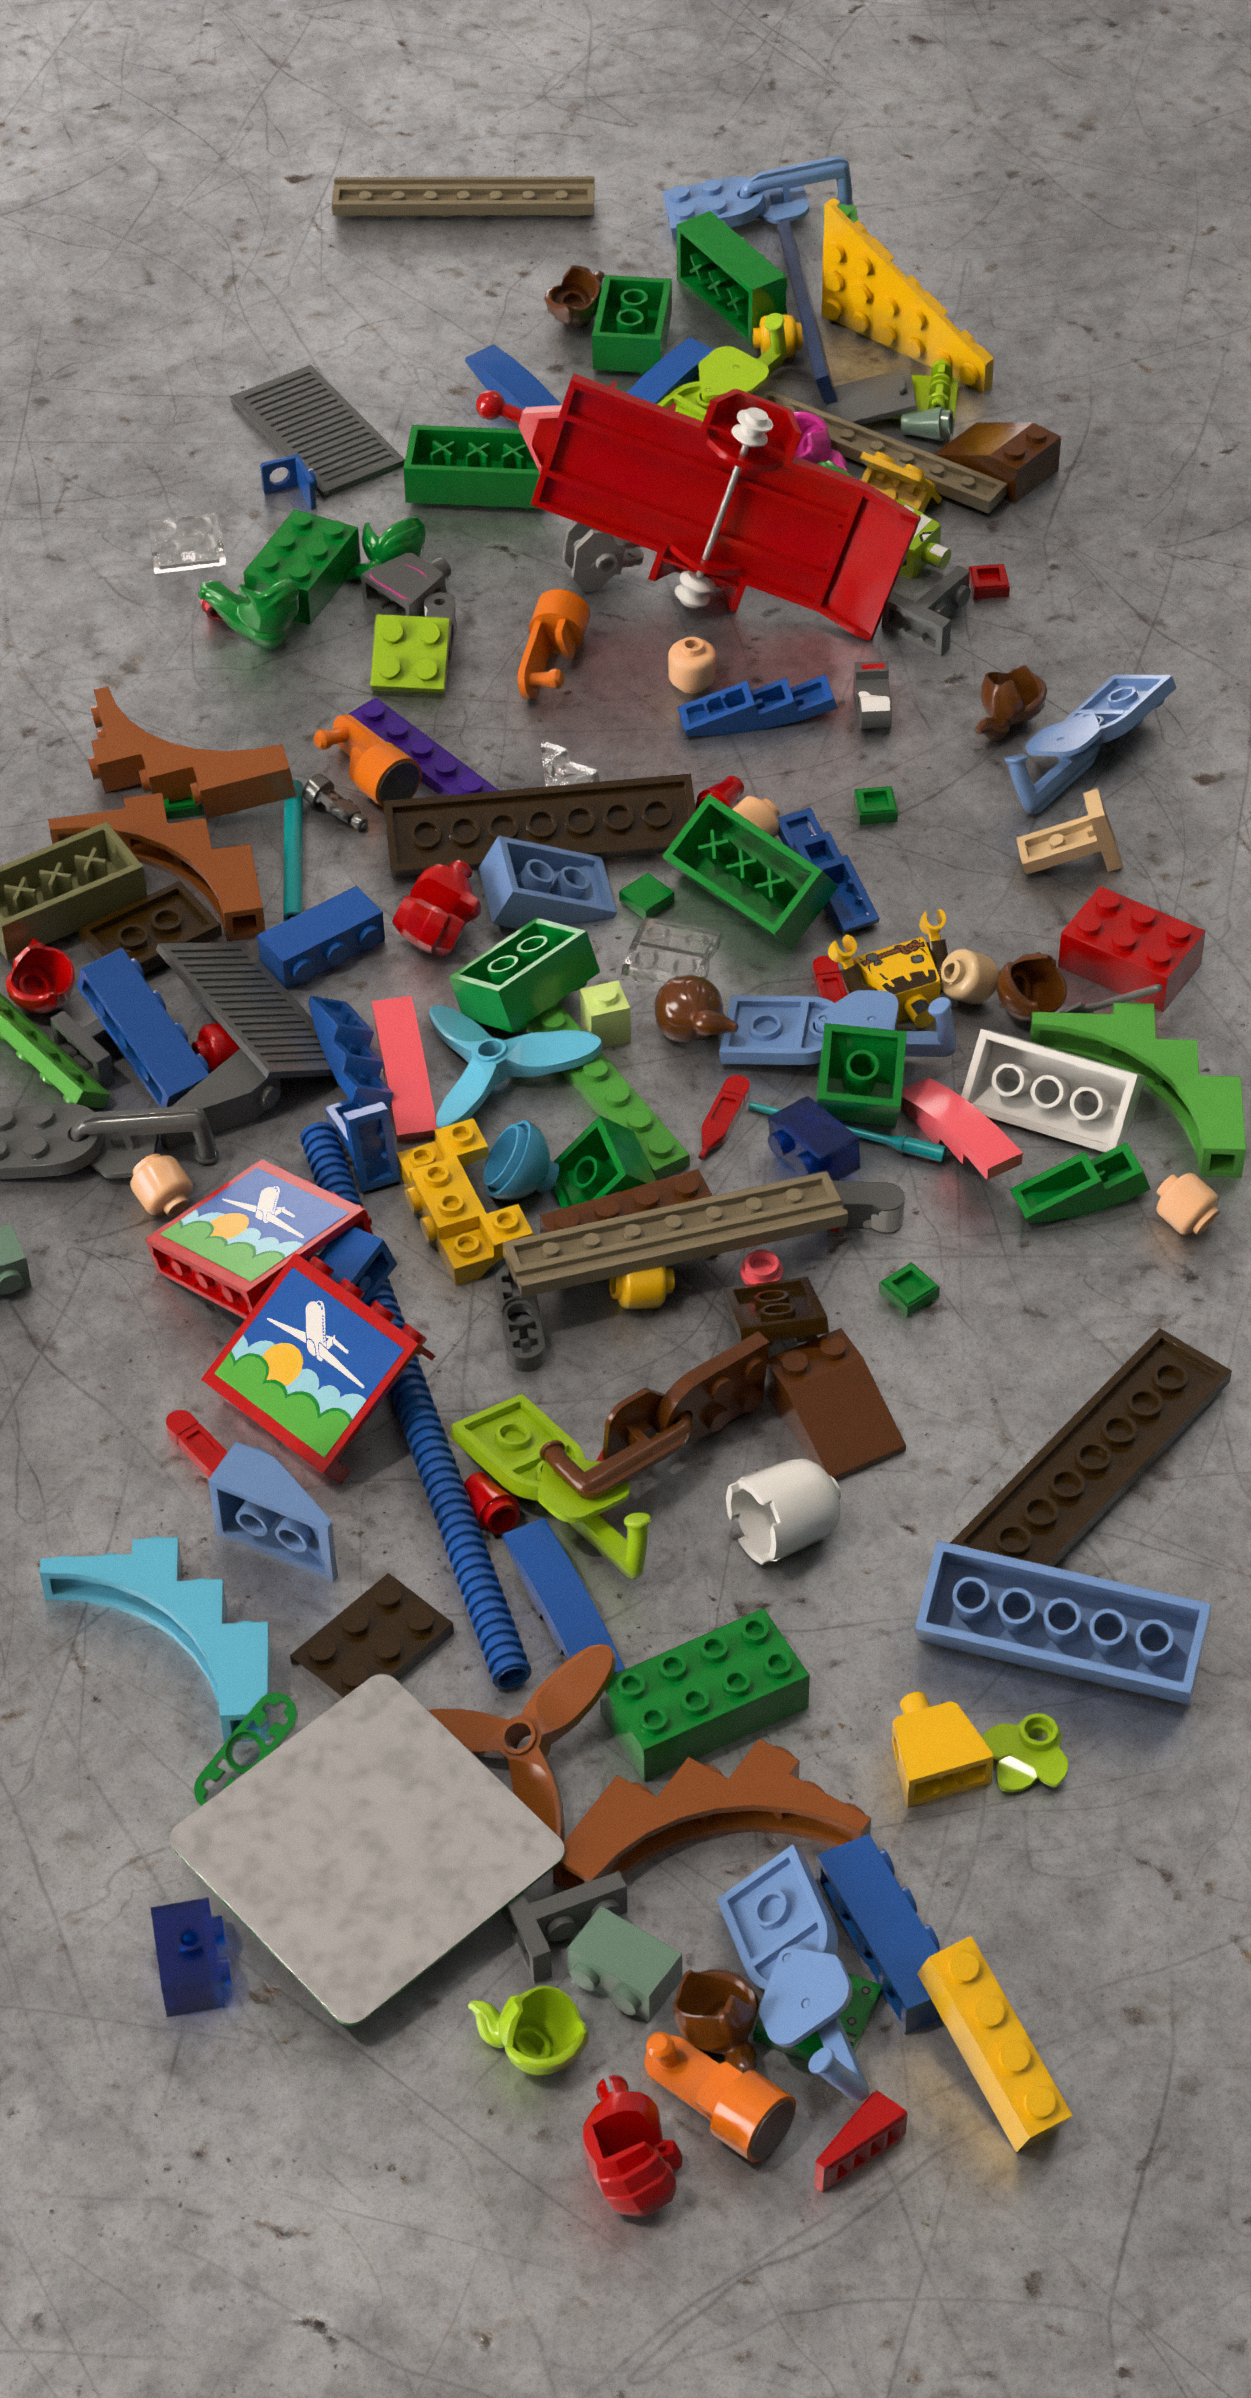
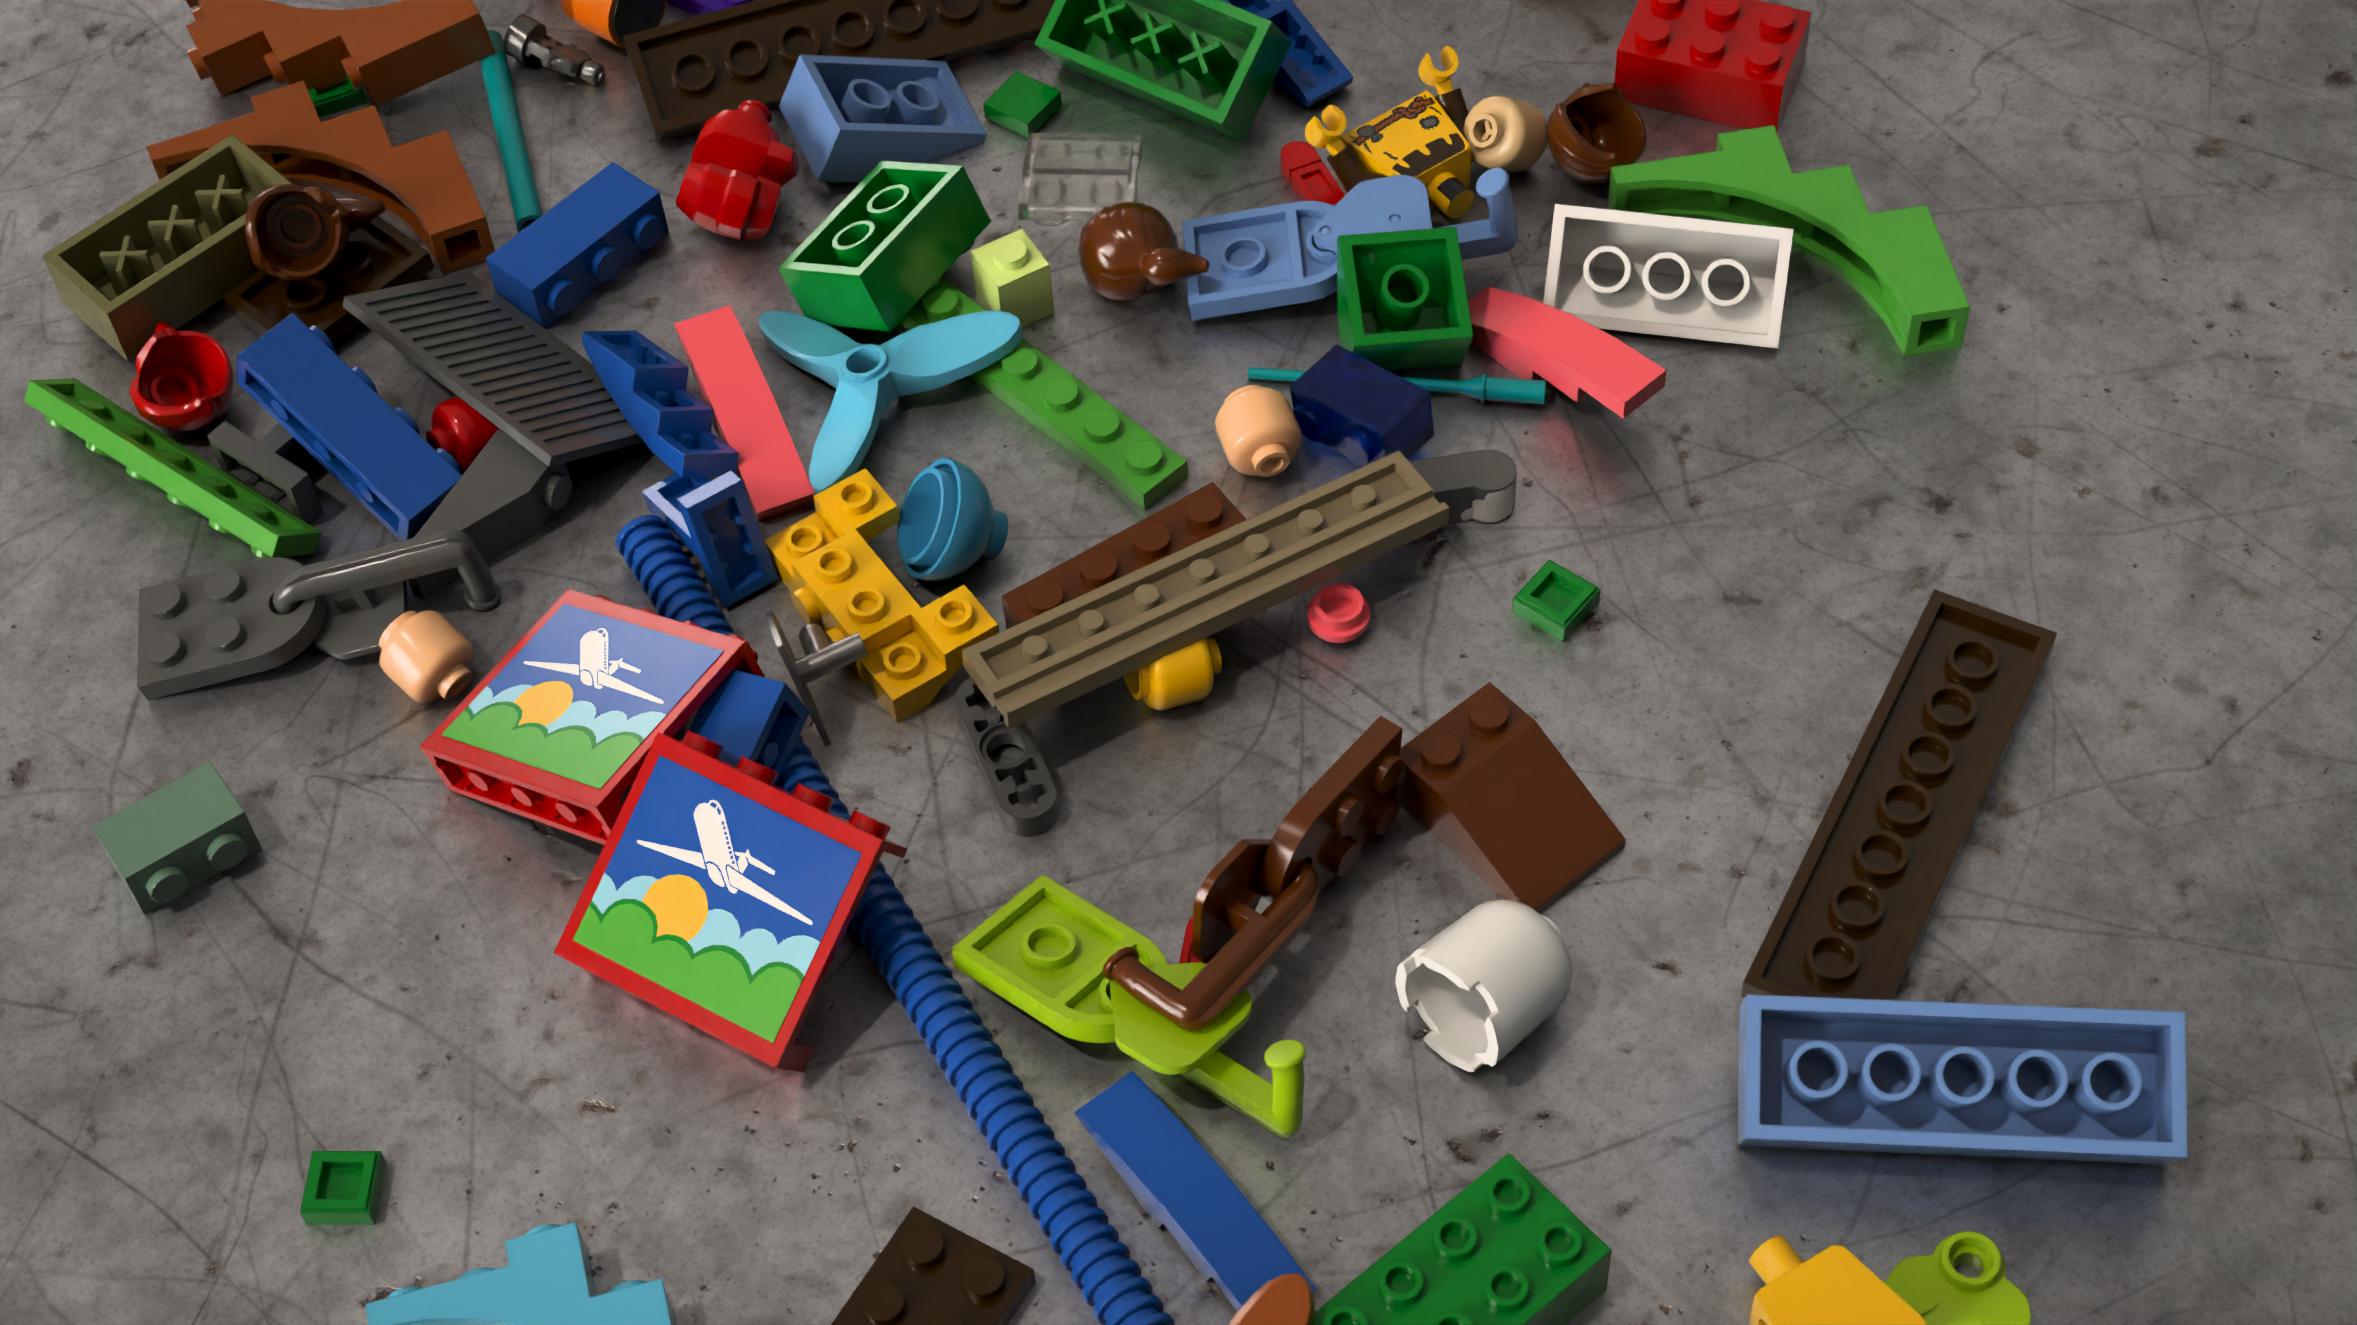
camera: 10 degrees left, 5 degrees up
red piece [166,1410,228,1478] -> none
medium blue slope [208,1442,338,1583] -> none
red cone [464,1472,520,1534] -> none
green slope [553,1116,657,1208] -> none
red piece [698,1075,750,1160] -> none
dark brown plate [723,1277,829,1346] -> none
green slope [1010,1142,1151,1223] -> none
dark grey piece [1058,984,1162,1014] -> none
light nougat head [1156,1173,1220,1235] -> none
none -> reddish brown hair [245,184,385,282]
none -> green tile [300,1151,387,1225]
none -> flat silver shield [766,612,869,747]
none -> light nougat head [1215,385,1302,477]

